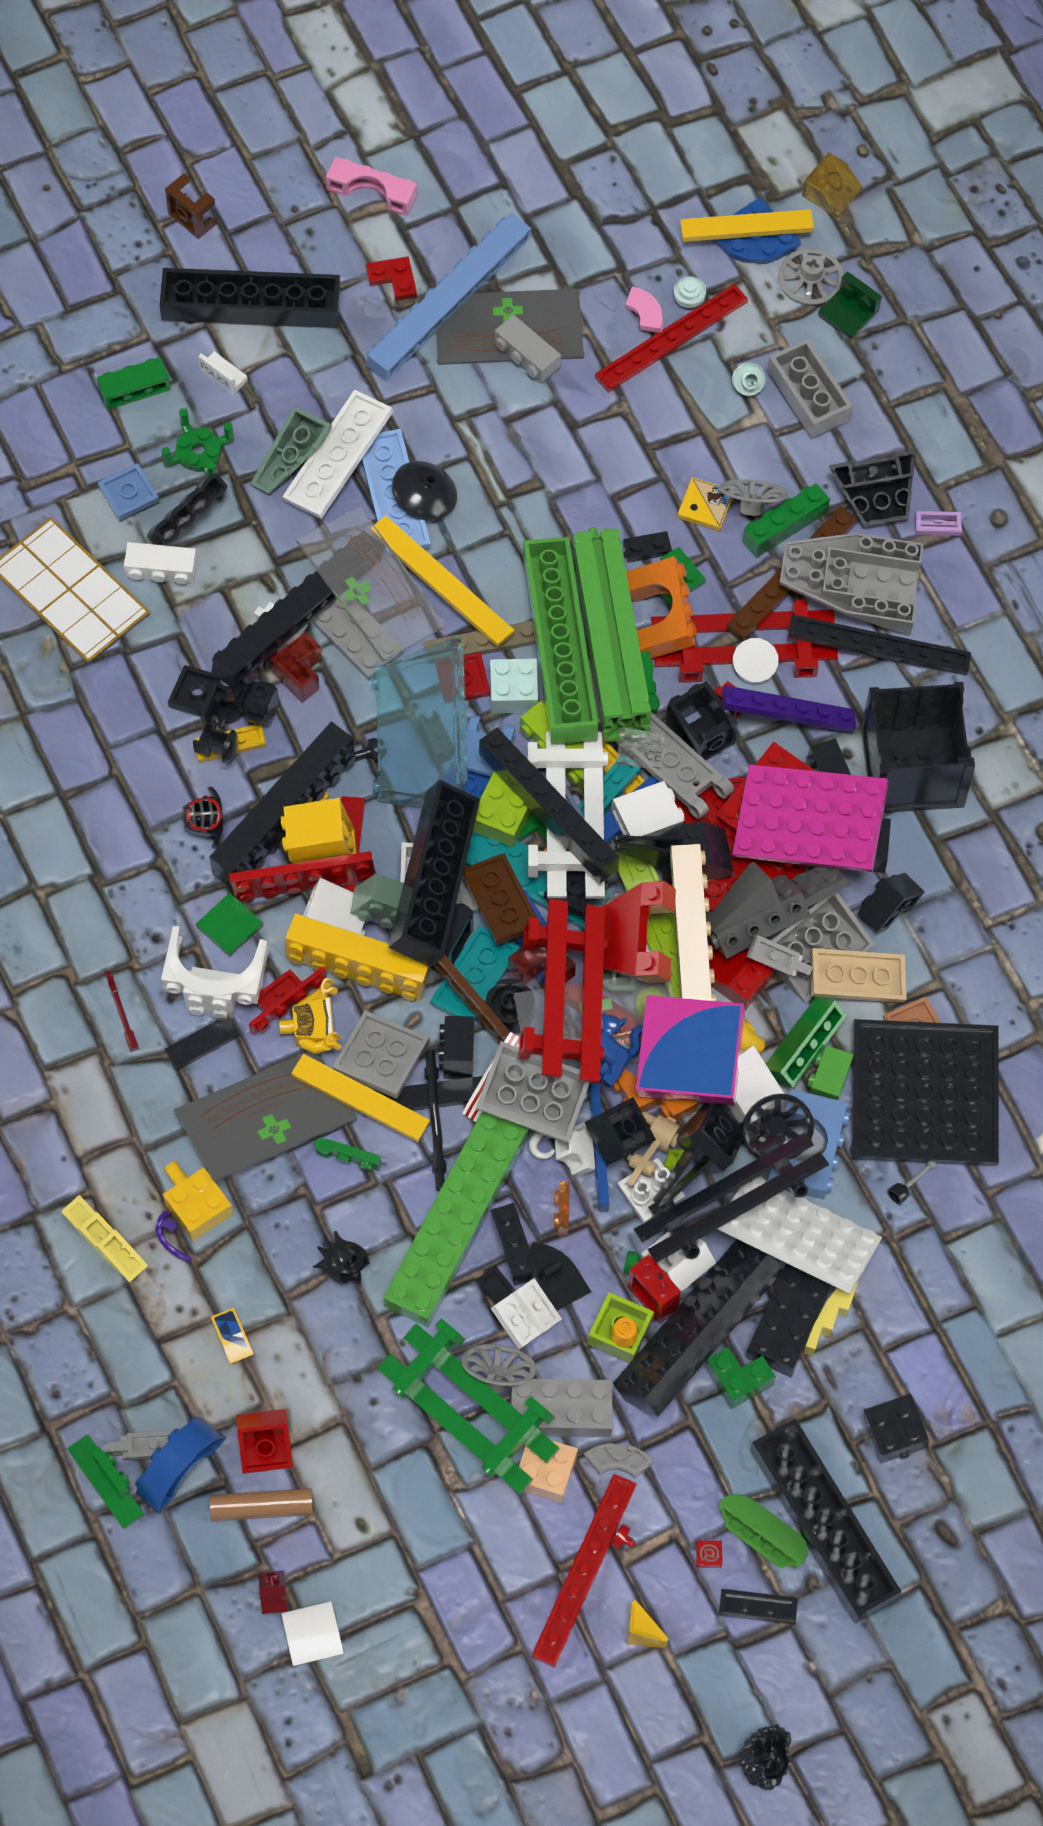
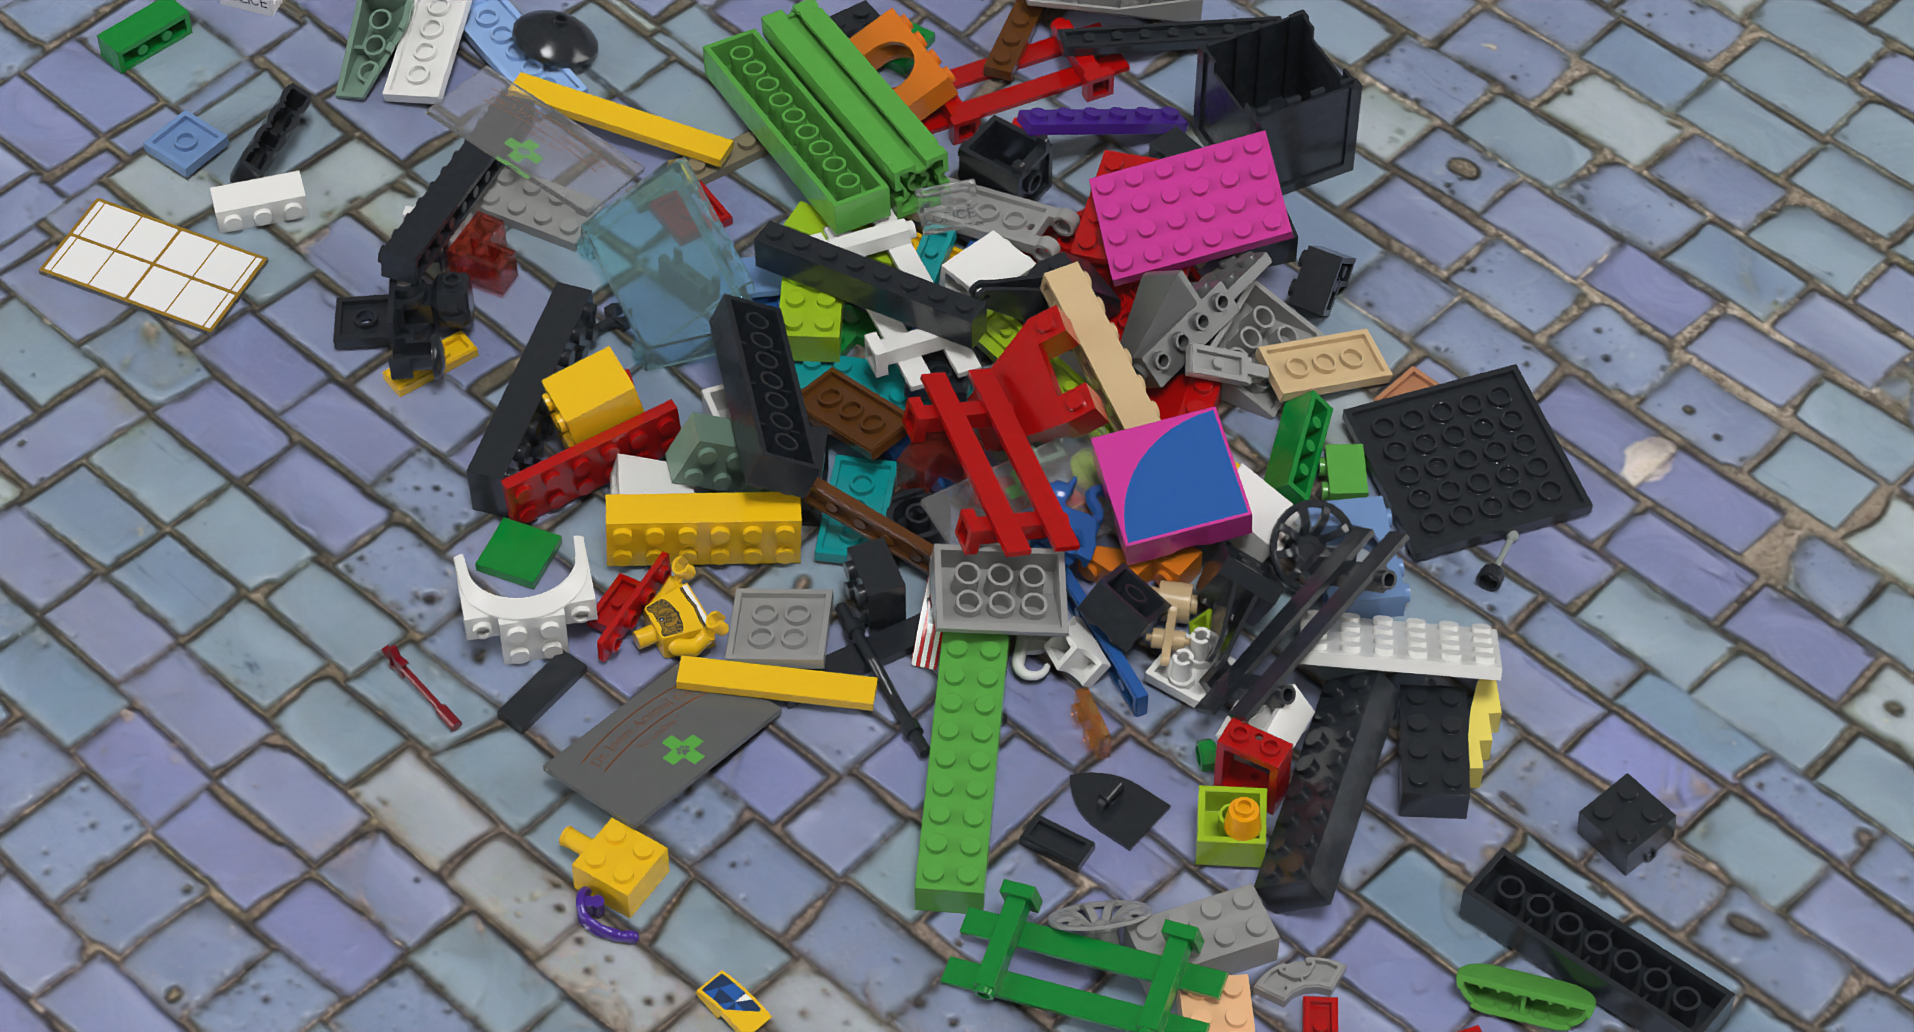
camera: 20 degrees left, 15 degrees down
light yellow slope [60,1195,148,1283] -> none
green plate [161,408,234,477] -> none
black piece [182,786,223,847] -> none
black hair [313,1231,370,1284] -> none
green hinge [314,1138,382,1172] -> none
light aqua brick [490,659,538,714] -> none
black brick [491,1203,538,1286] -> none
white slope [491,1278,562,1350] -> none
green brick [705,1347,776,1409] -> none
white tile [732,638,778,684] -> none

